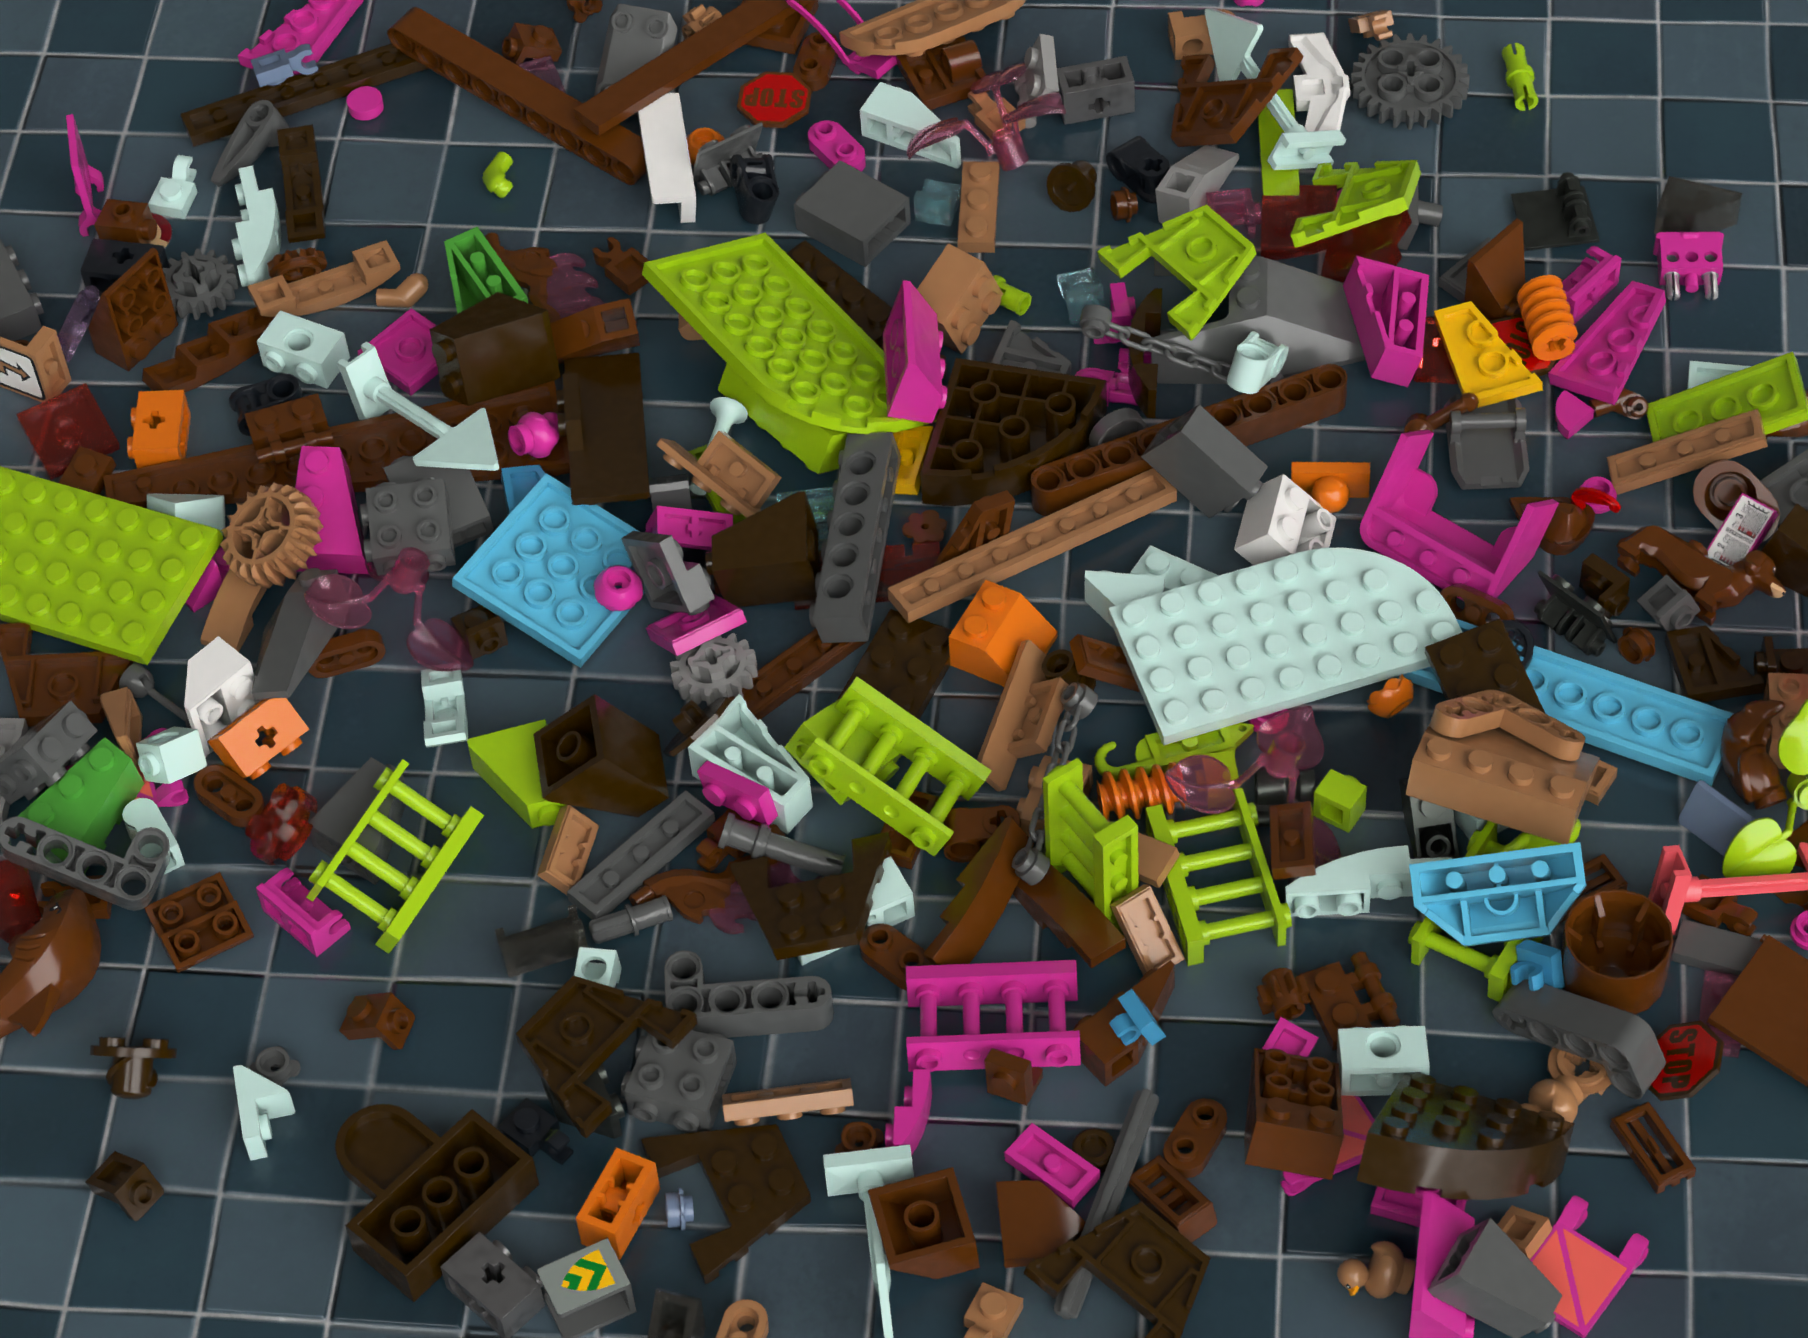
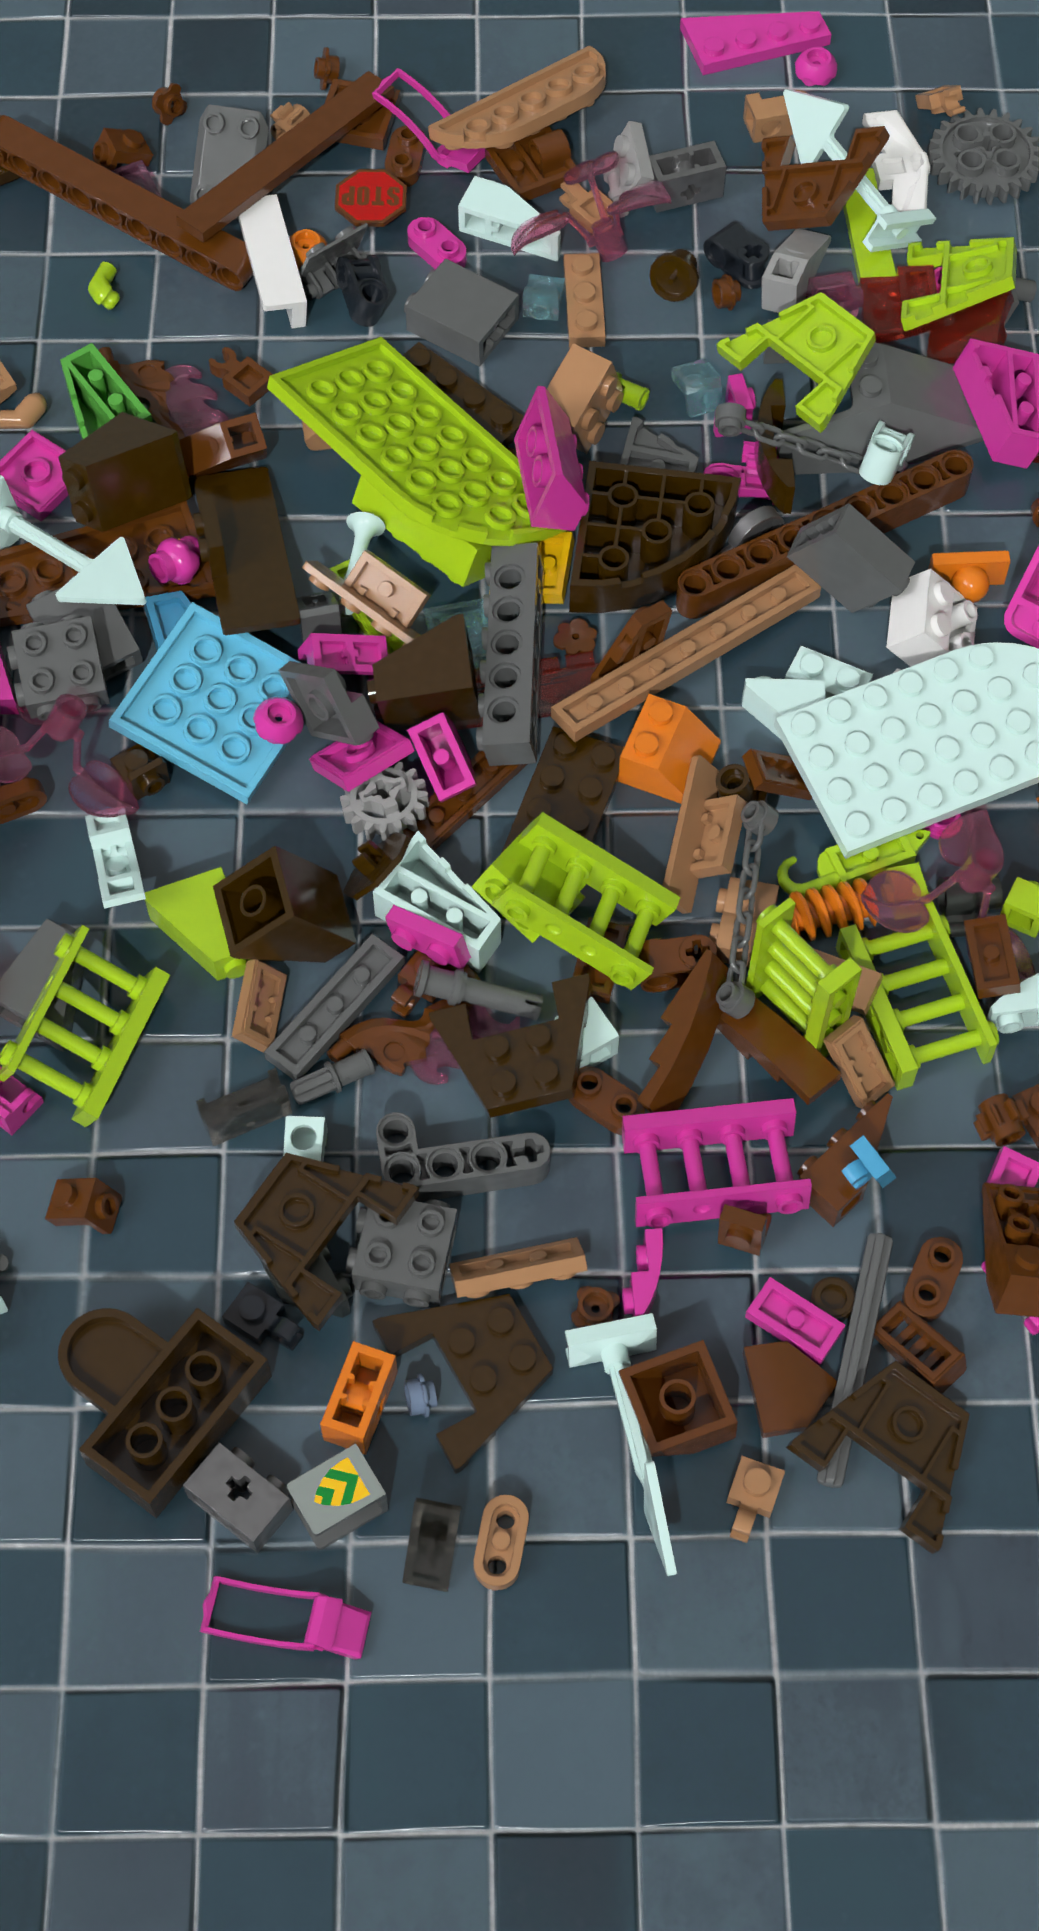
camera: 10 degrees left, 10 degrees up
none -> dark pink slope [407,712,477,802]

